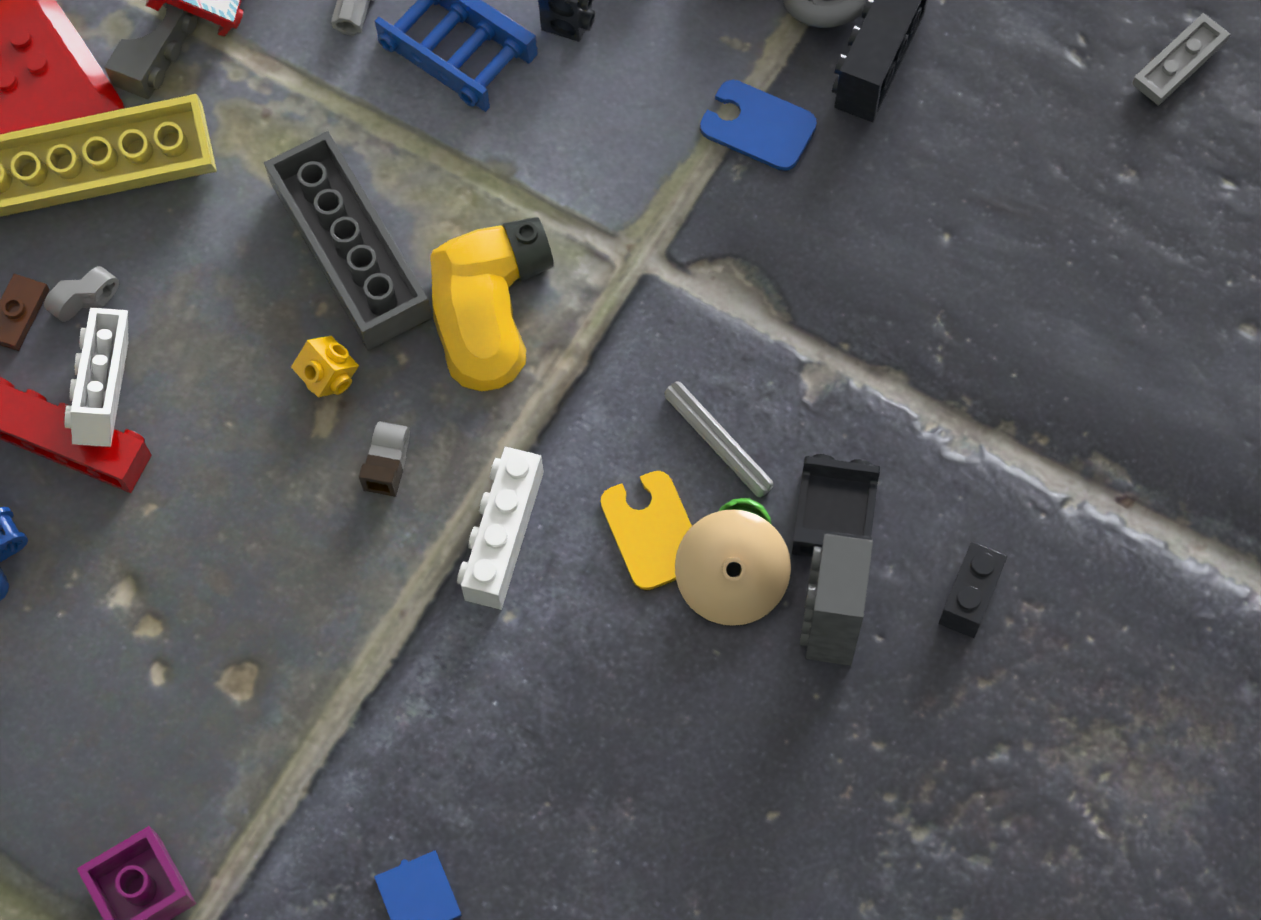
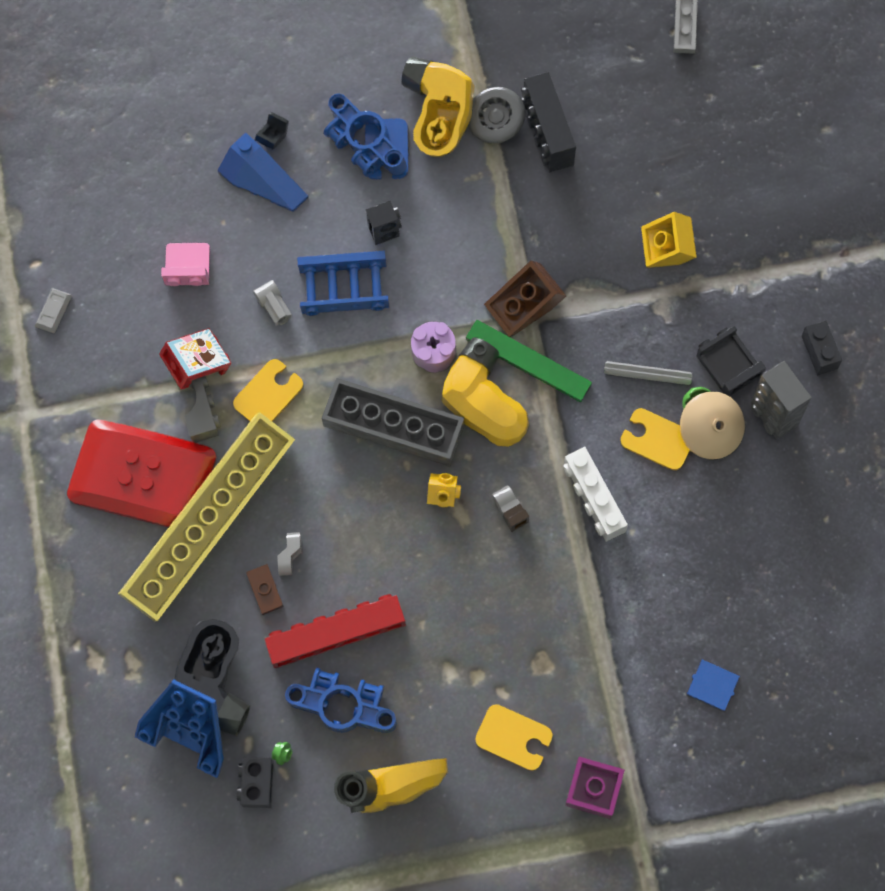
camera: 40 degrees left, 5 degrees up
white brick [65,308,128,447] -> none
blue piece [700,80,817,171] -> none
none -> yellow piece [233,359,303,422]
none -> lavender brick [411,322,456,372]
none -> green tile [466,320,592,403]
none -> yellow piece [475,704,552,771]
none -> reddish brown slope [484,260,566,337]
none -> yellow slope [641,212,696,268]

